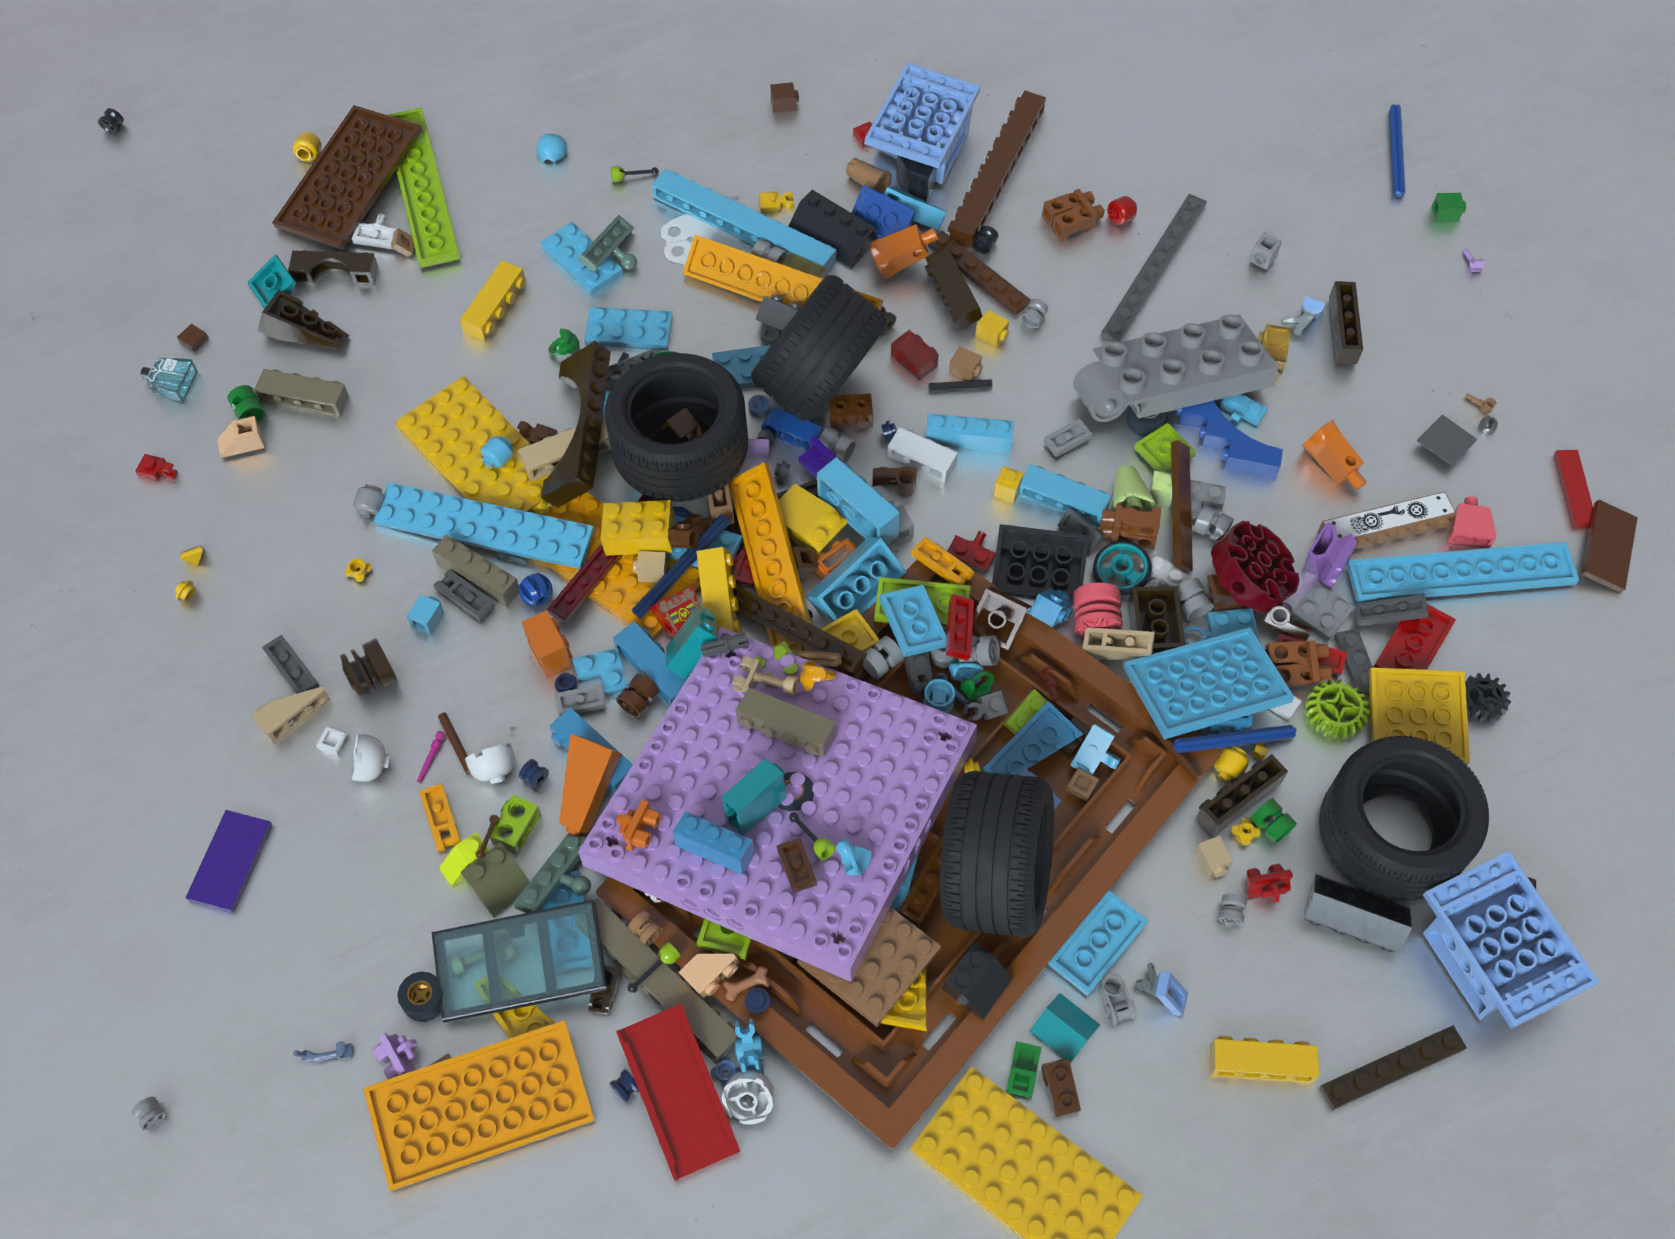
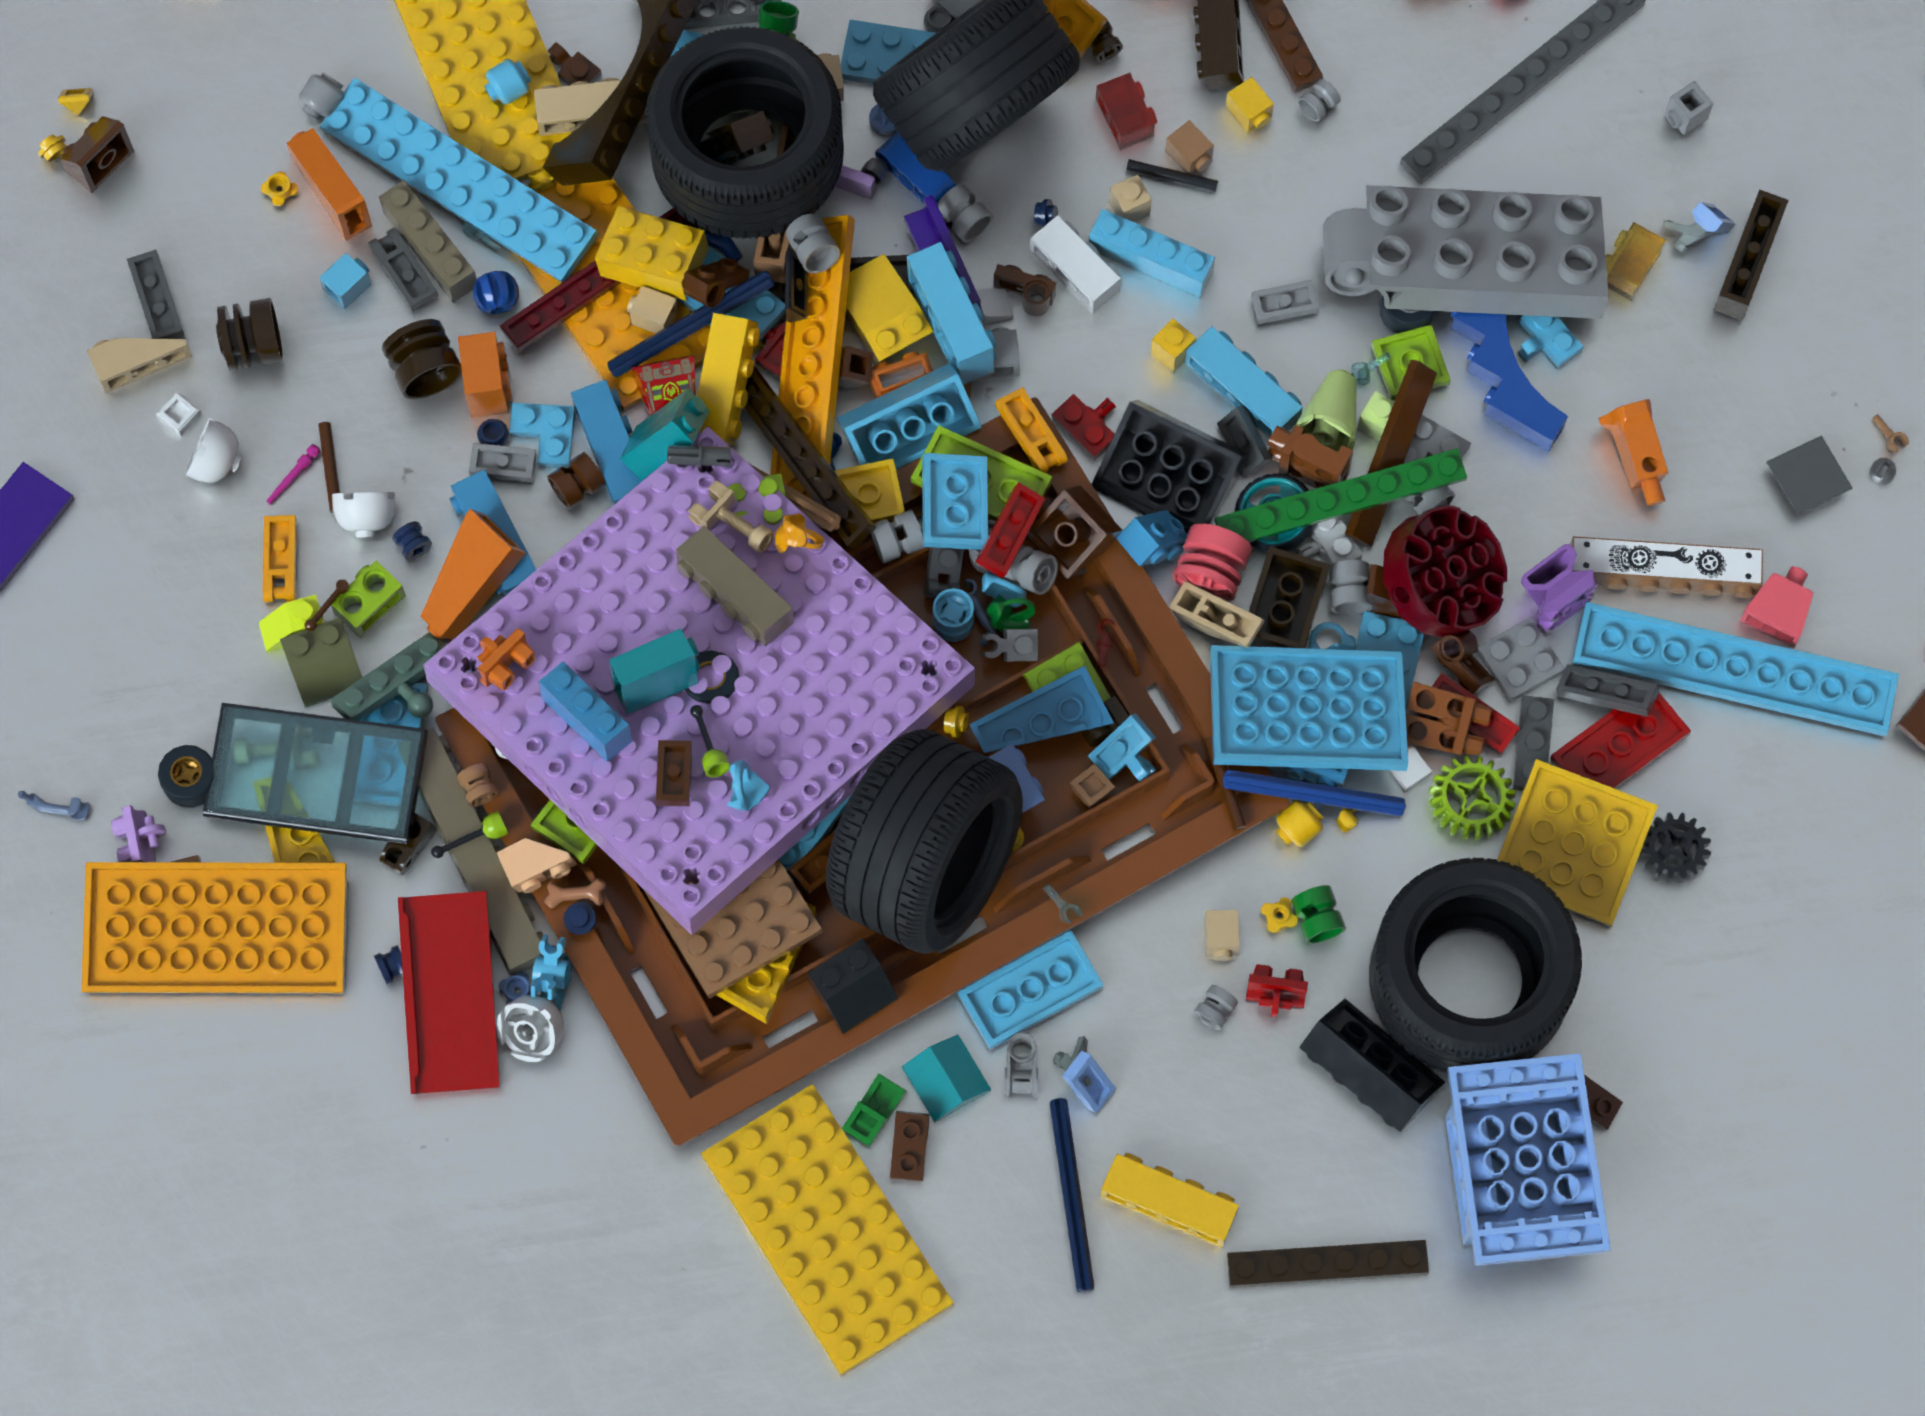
camera: 20 degrees right, 10 degrees up
dark grey plate [773,460,791,482] -> none
reddish brown brick [828,393,873,430] -> none
dark brown brick [1196,754,1288,836] -> none
none -> reddish brown slope [60,116,134,193]
none -> orange slope [286,128,372,241]
none -> dark brown wheel [382,319,462,399]
none -> black slope [785,251,808,323]
none -> light grey wheel [786,214,840,274]
none -> clear light blue hand [1043,884,1082,924]
none -> dark blue axle [1050,1098,1094,1292]
none -> tan brick [1109,175,1152,222]
none -> green plate [1215,448,1467,543]
none -> clear light blue hand [1351,352,1391,385]

